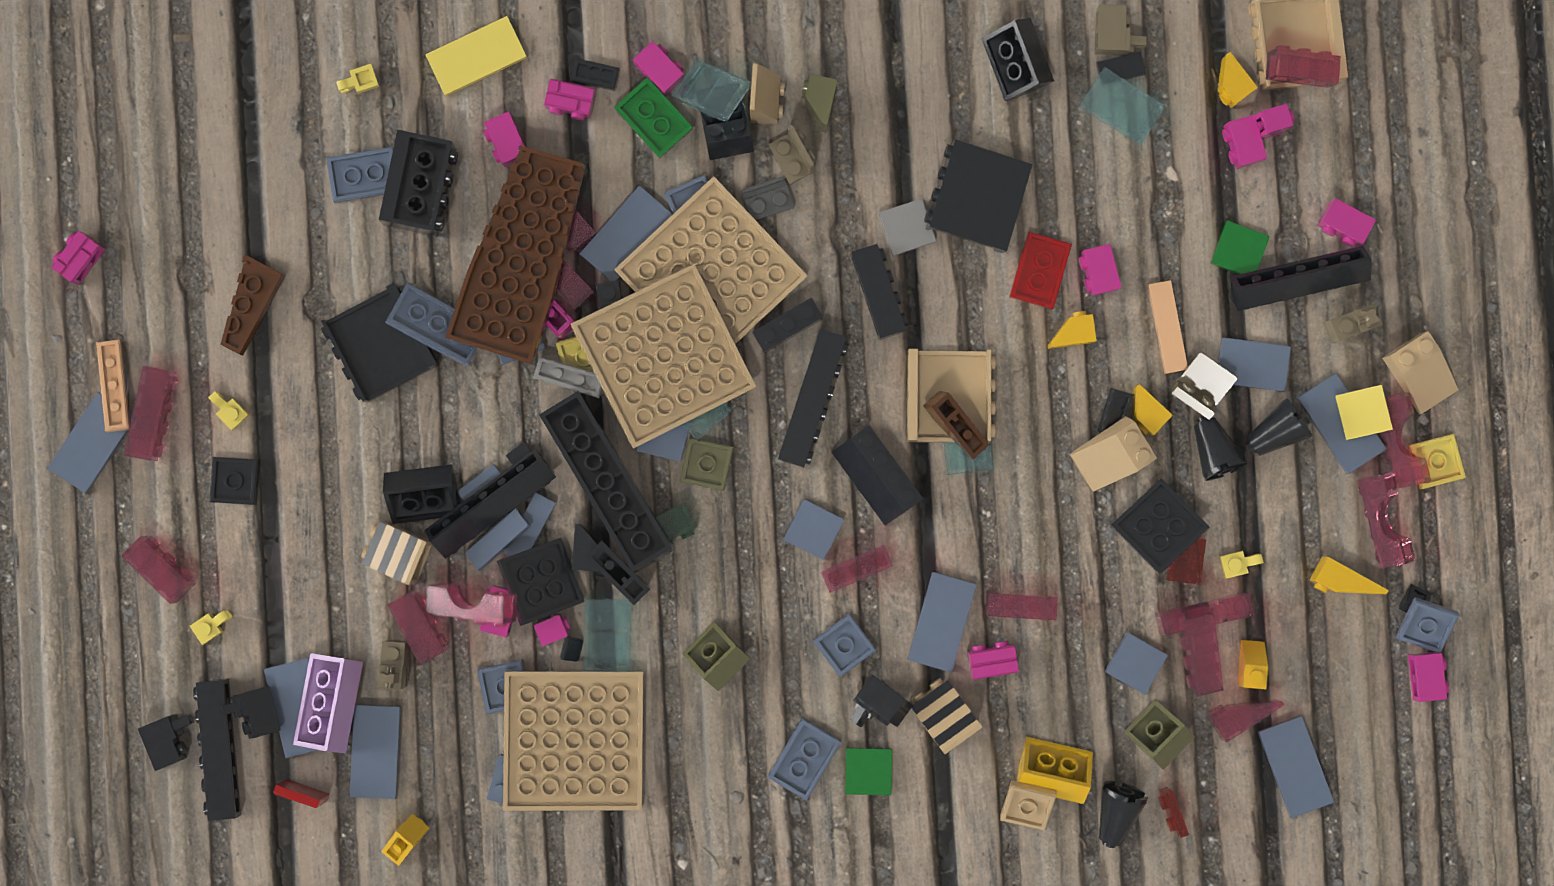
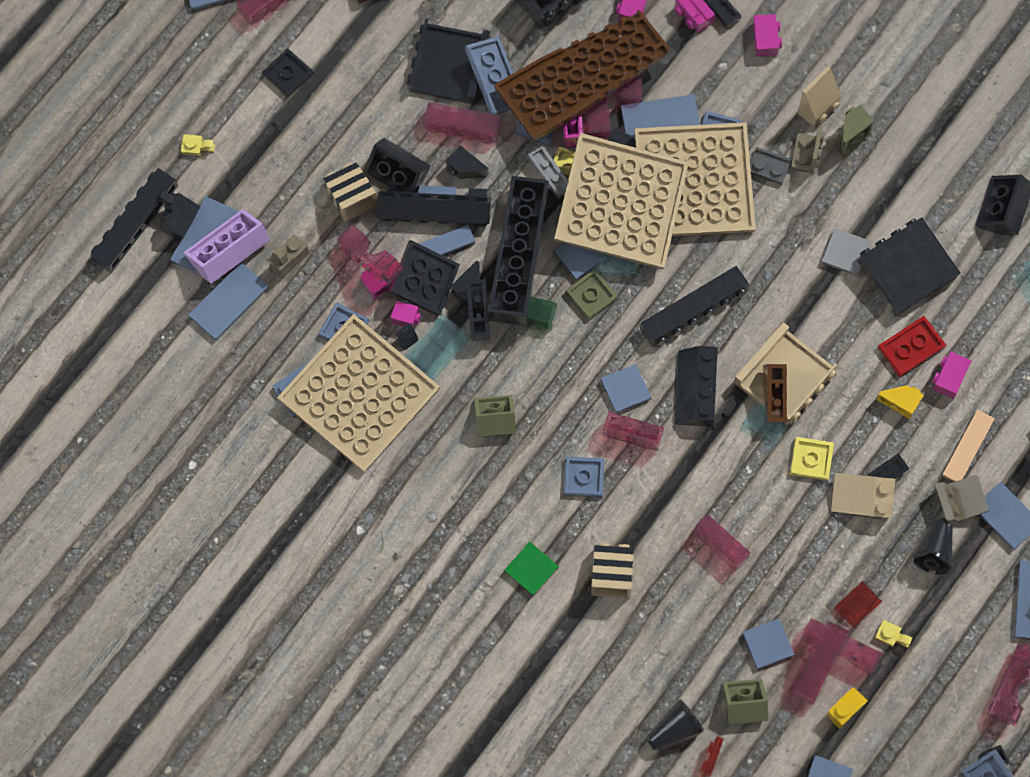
camera: 45 degrees right, 15 degrees down
clear pink brick [121,536,196,604] -> none
black hinge [138,714,195,771] -> none
light yellow plate [208,391,250,430] -> none
red tile [273,779,330,808] -> none
yellow slope [381,813,429,866] -> none
clear pink brick [387,591,448,665] -> none
sand blue tile [465,508,531,571] -> none
green plate [614,77,693,159] -> none
clear light blue piece [672,60,752,121] -> none
black slope [696,83,754,160] -> none
black brick [752,297,823,354] -> none
sand blue tile [767,717,842,801] -> none
black hinge [850,675,913,727] -> none
black brick [851,244,908,340] -> none
sand blue tile [907,572,977,672] -> none
dark pink brick [967,641,1019,680] -> none
tan tile [1000,780,1057,831] -> none
yellow slope [1017,736,1093,804] -> none
black plate [1111,479,1210,575] -> none
yellow slope [1132,384,1173,436] -> none
clear pink slope [1207,699,1284,743] -> none
black cone [1245,398,1312,456] -> none
yellow slope [1309,556,1389,594] -> none
none -> clear pink brick [423,102,501,144]
none -> black slope [445,145,489,179]
none -> light yellow tile [790,437,834,481]

